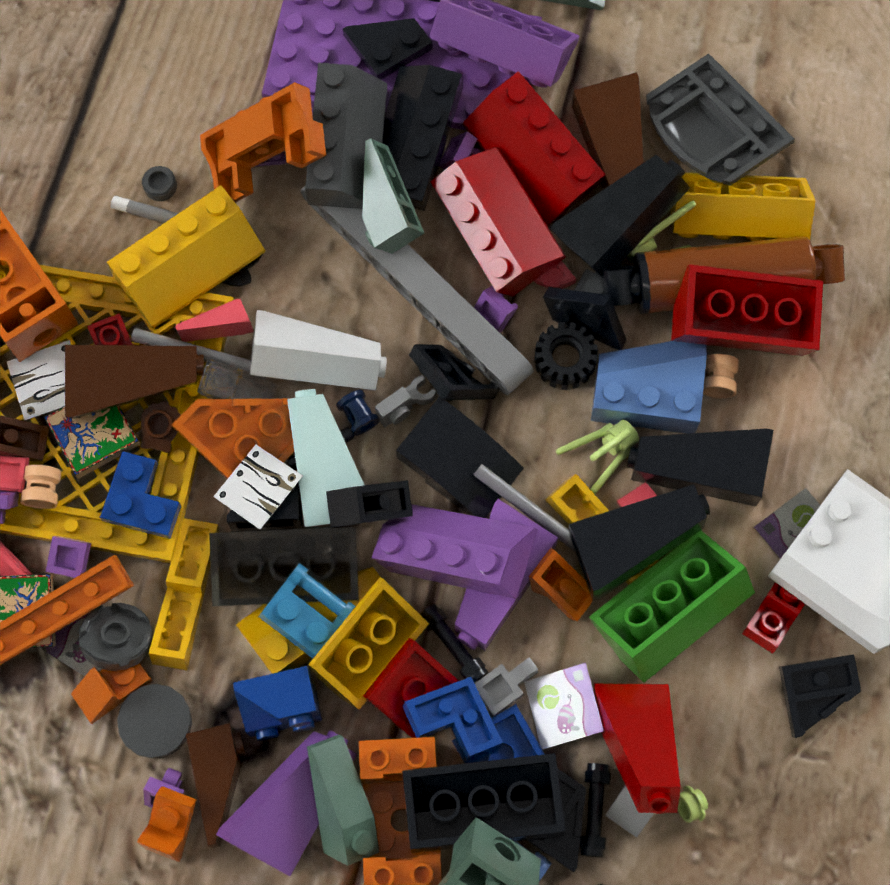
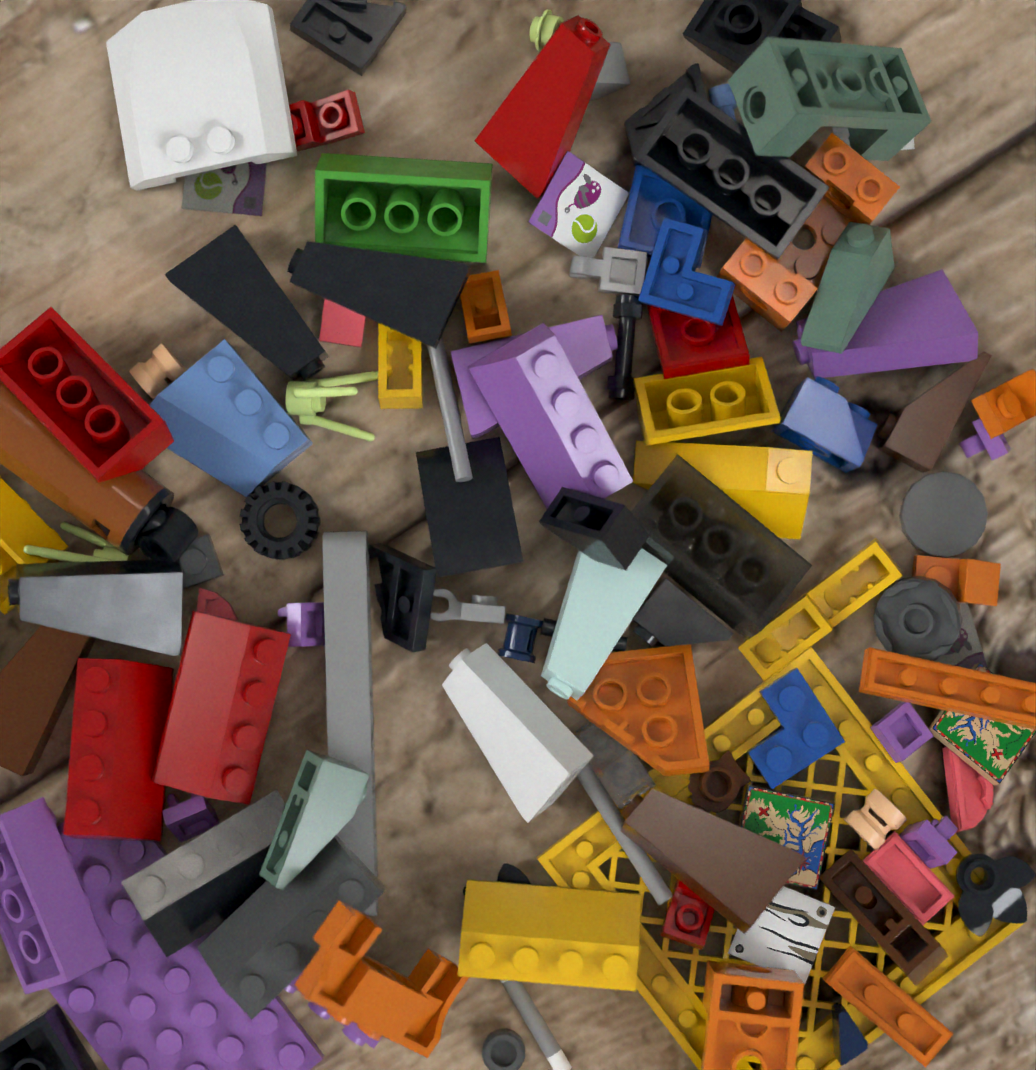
camera: 140 degrees left, 15 degrees up
coral slope [175,299,254,342] -> none
white sticker [213,444,303,529] -> none
dark azure plate [258,563,356,658] -> none
black wing [343,18,433,80] -> none
black wing [543,287,626,350] -> none
black bar [580,763,611,858] -> none

